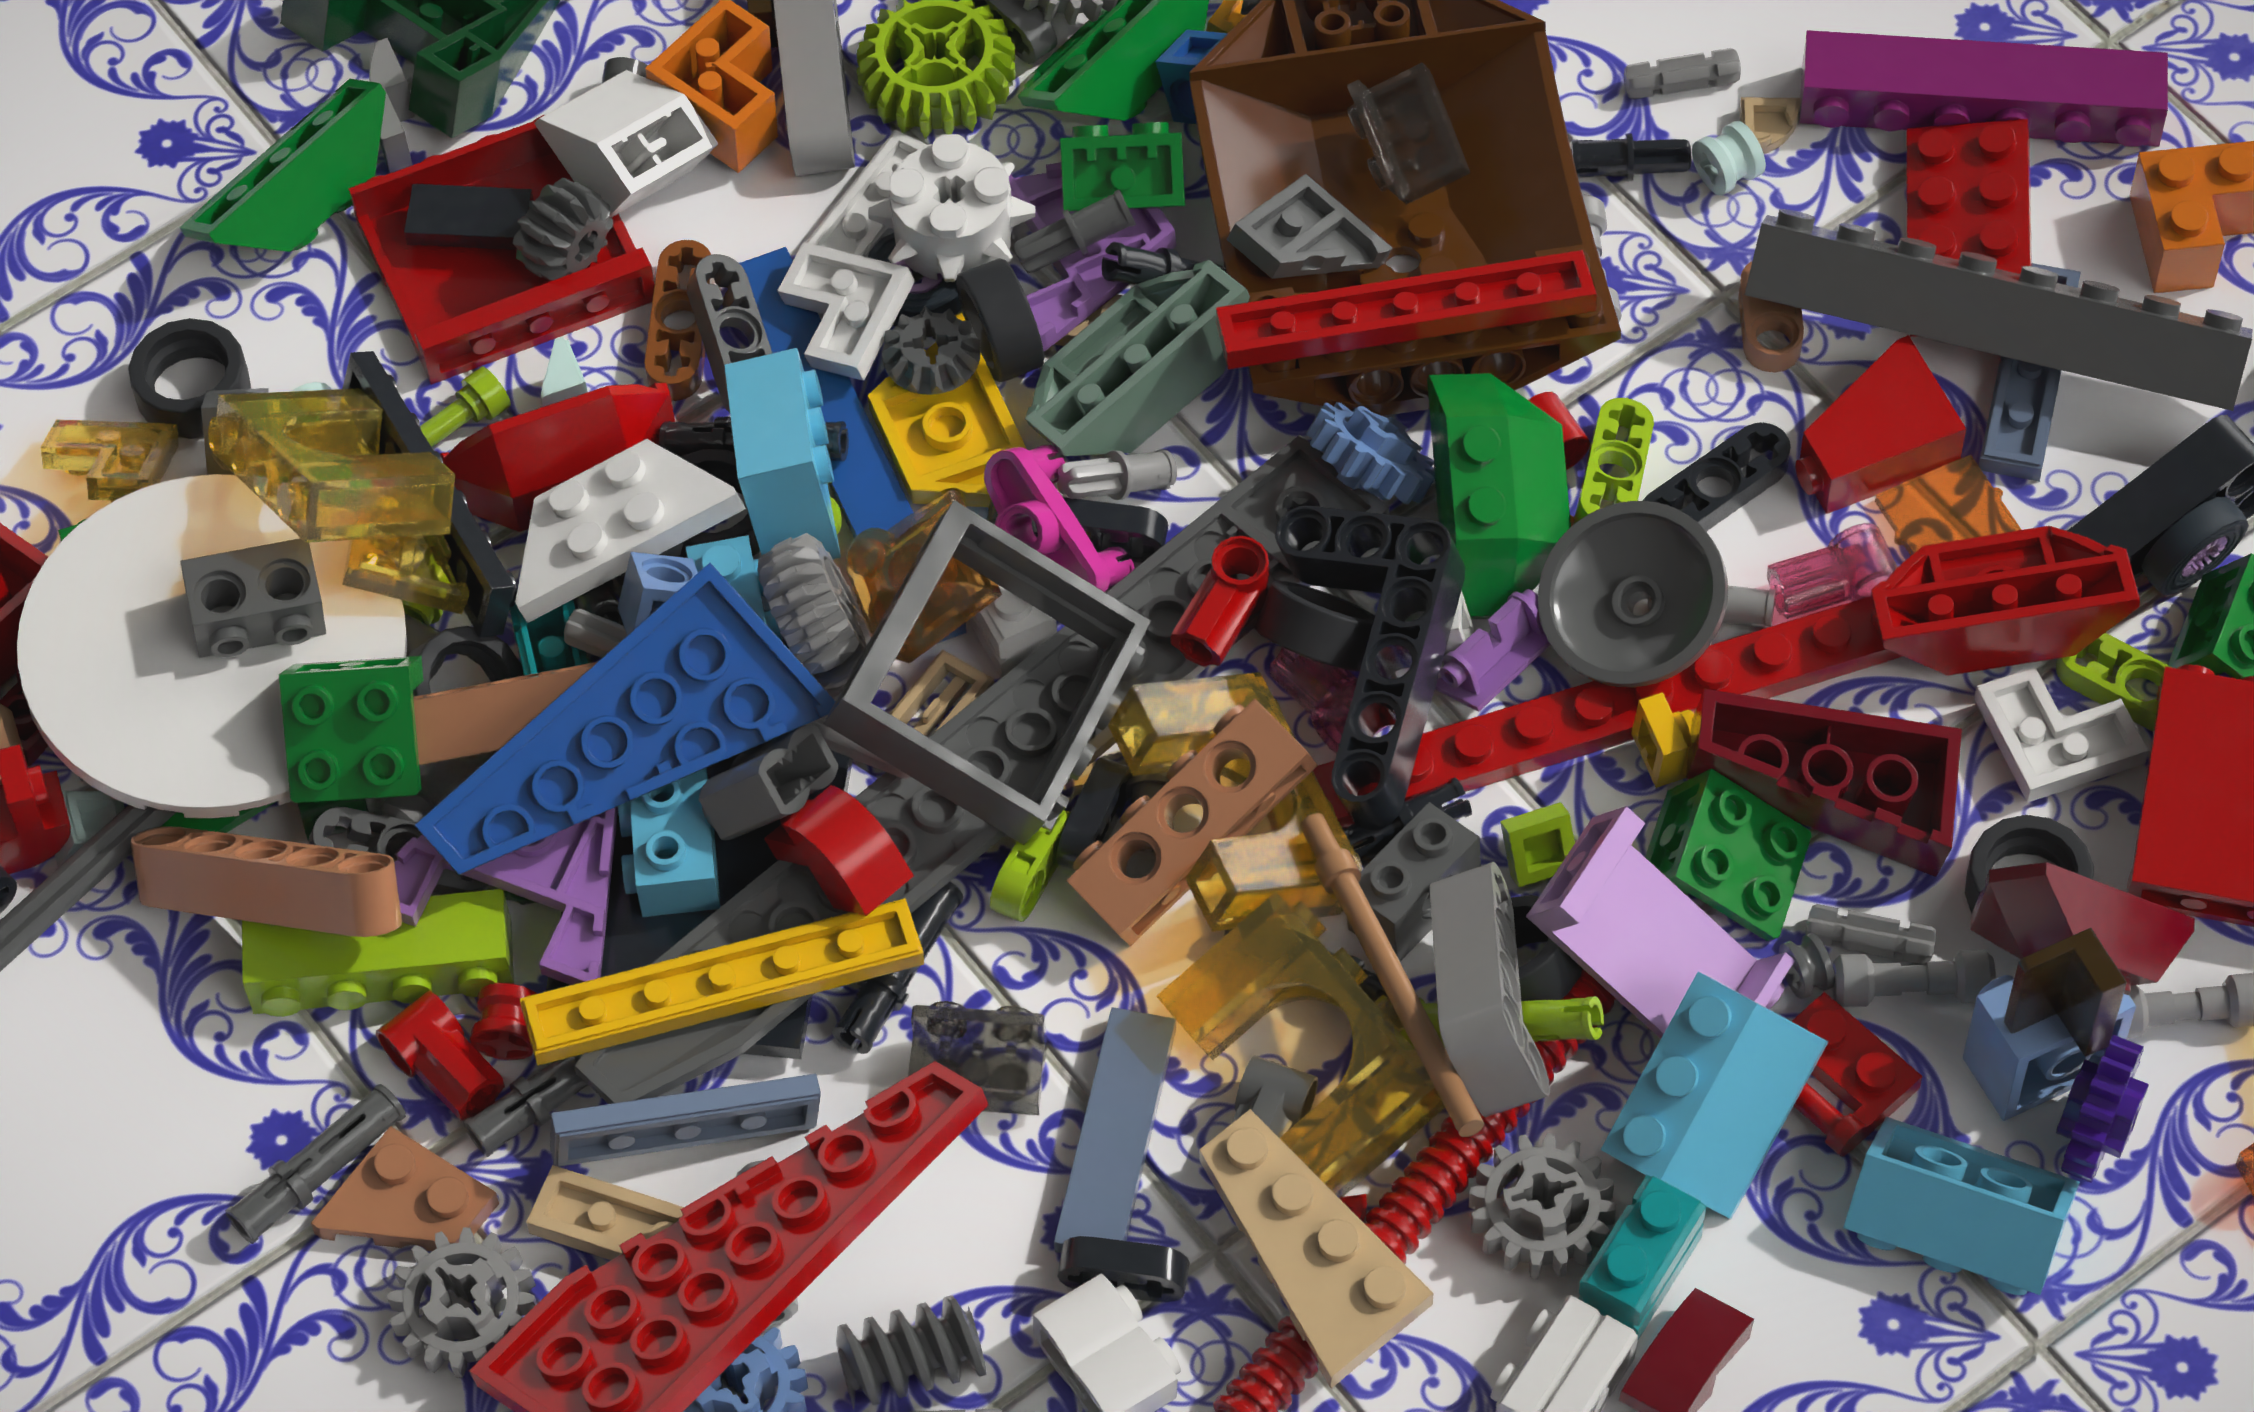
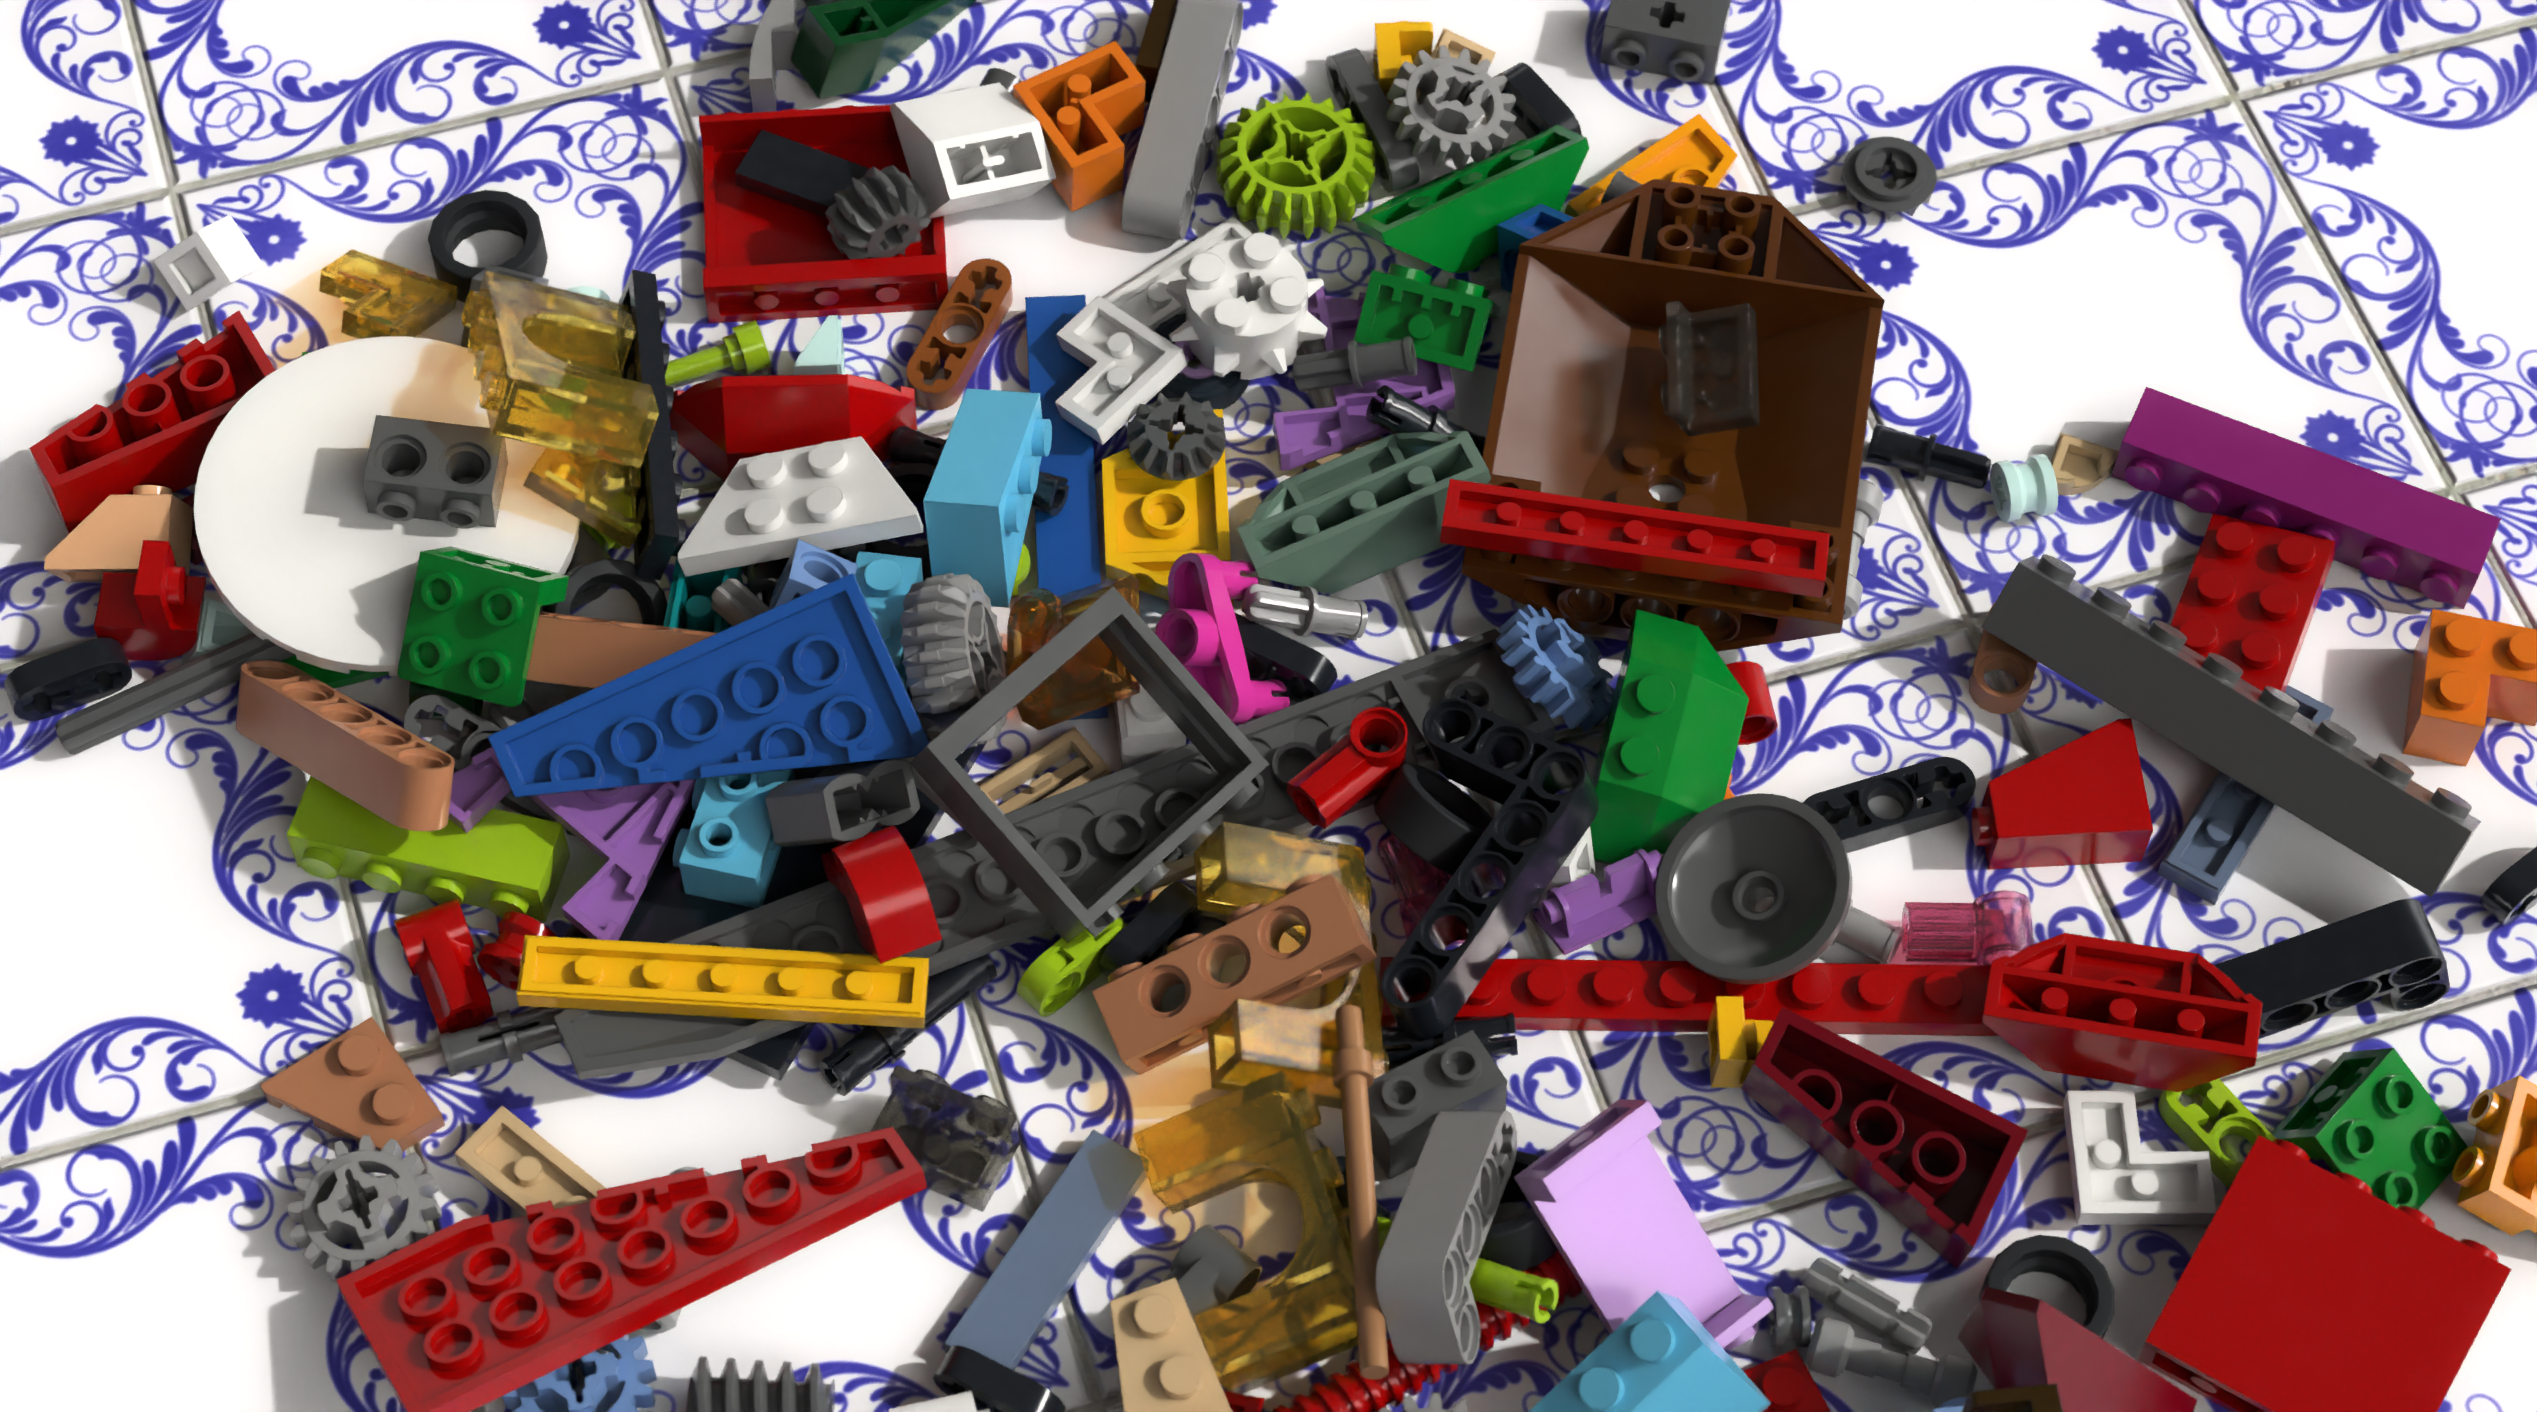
camera: 15 degrees right, 0 degrees up
green wedge [179,79,386,252] -> none
dark grey pin [225,1084,406,1244] -> none
sand blue tile [550,1074,821,1167] -> none
dark grey beam [687,254,772,413] -> none
black tyre [956,258,1045,382] -> none
dark grey wing [1227,174,1392,279] -> none
lime tile [1500,802,1575,888] -> none
lime beam [1574,398,1654,523] -> none
light grey axle [1624,48,1741,99] -> none
green bracket [1645,768,1811,942] -> none
clear orange piece [1874,454,2022,556] -> none
black bush [2141,497,2249,595] -> none

